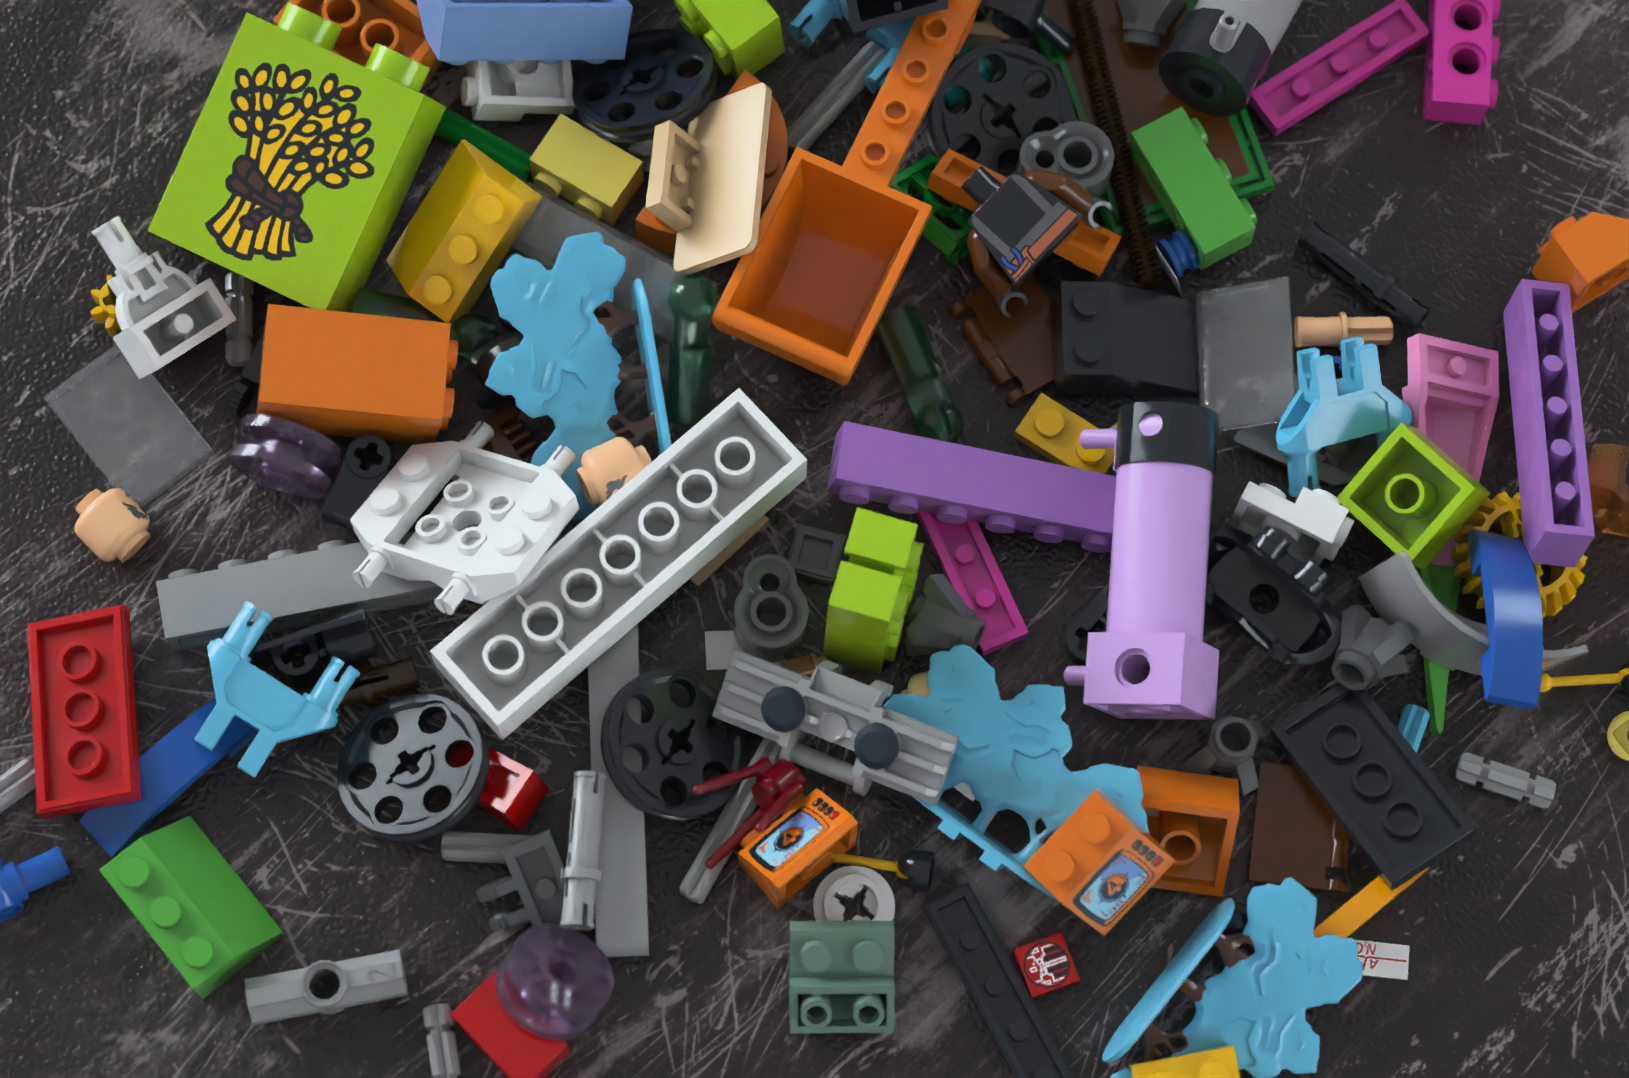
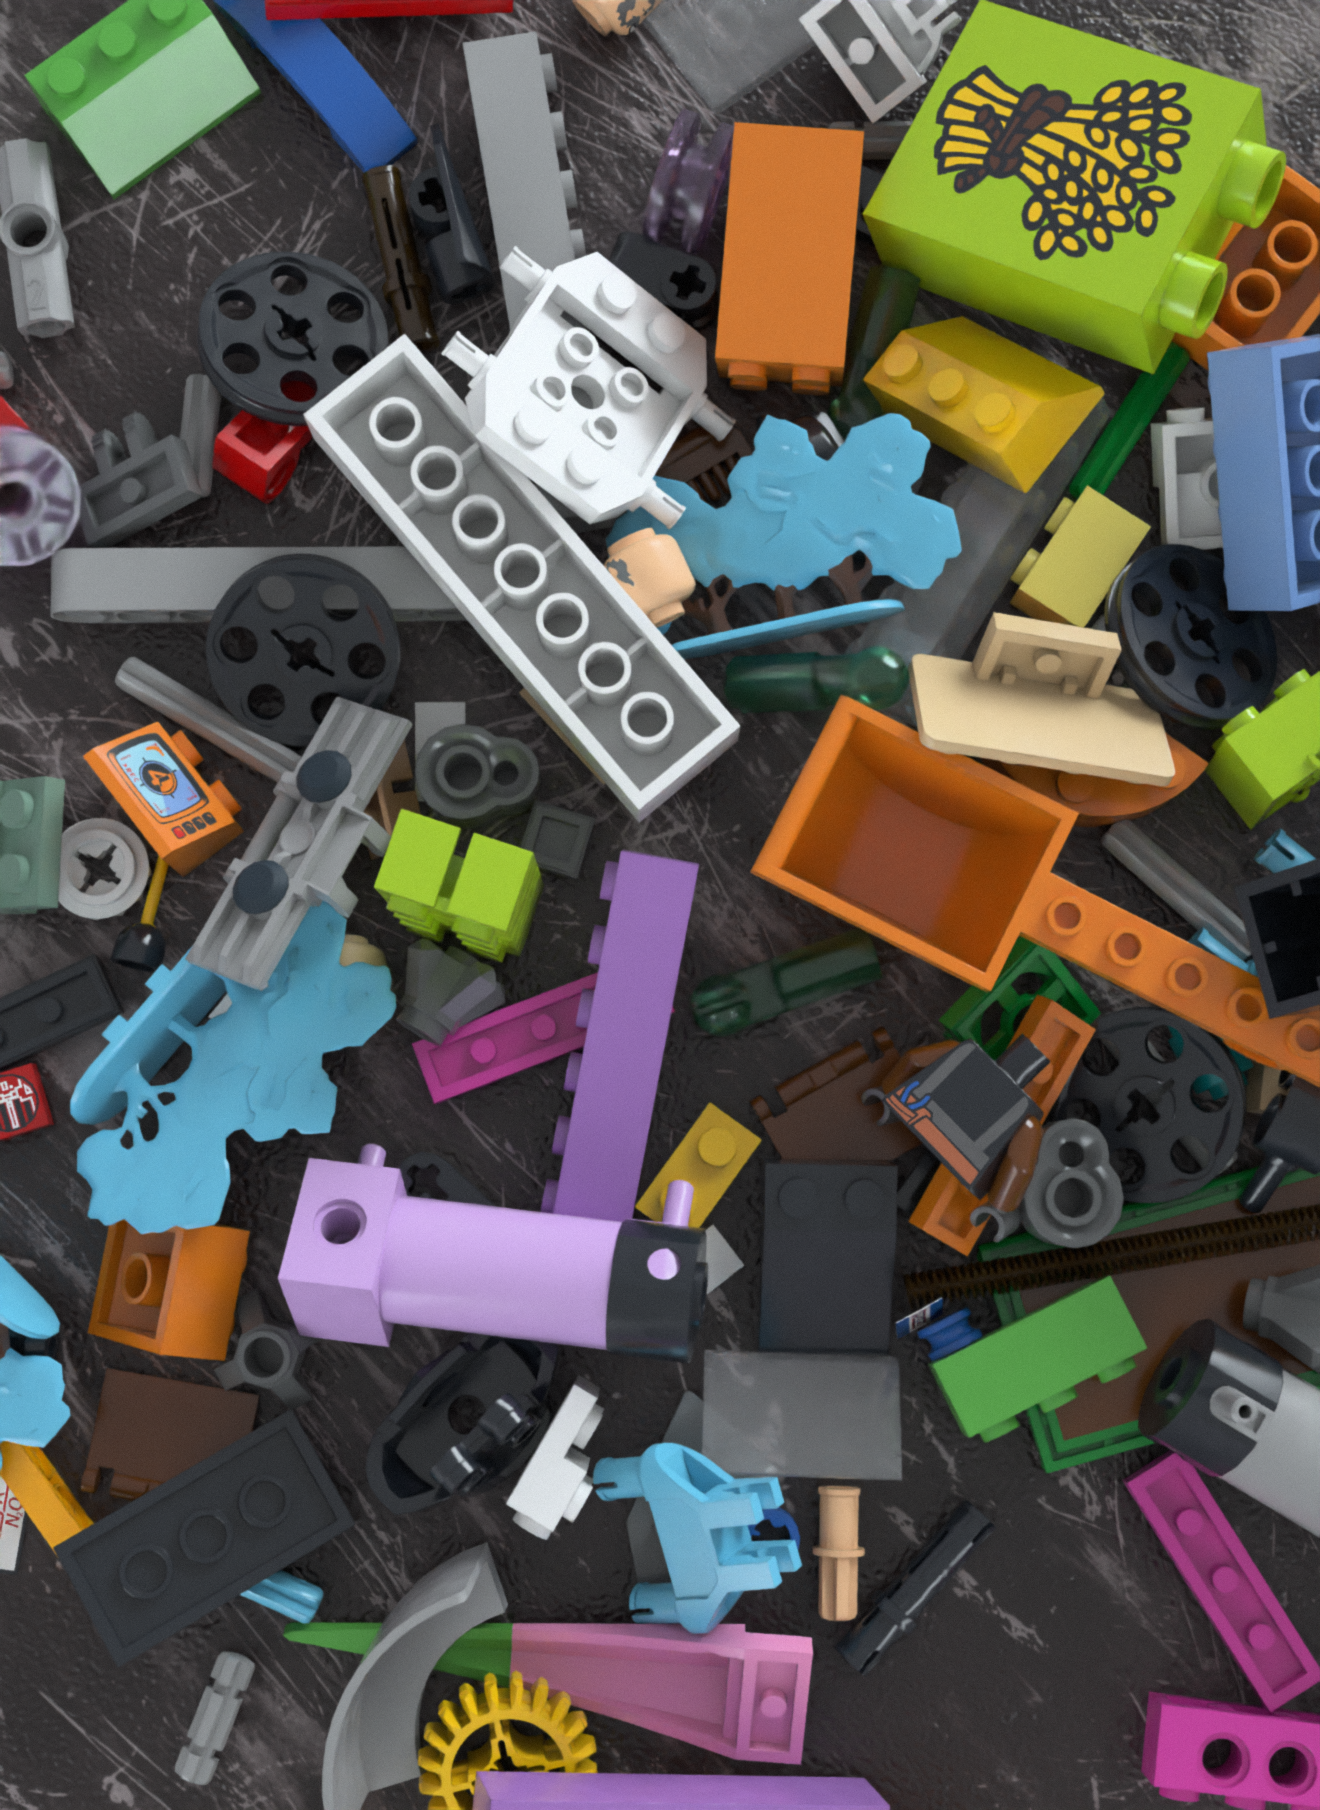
camera: 95 degrees right, 10 degrees up
medium azure connector [194,601,361,778] -> none
light grey pin [560,771,607,931] -> none
dark red plant [692,757,806,869] -> none
orange slope [1023,788,1176,936] -> none
dark grey rock [1332,604,1415,690] -> none
lime brick [1337,423,1490,569] -> none
blue slope [1468,529,1543,710] -> none

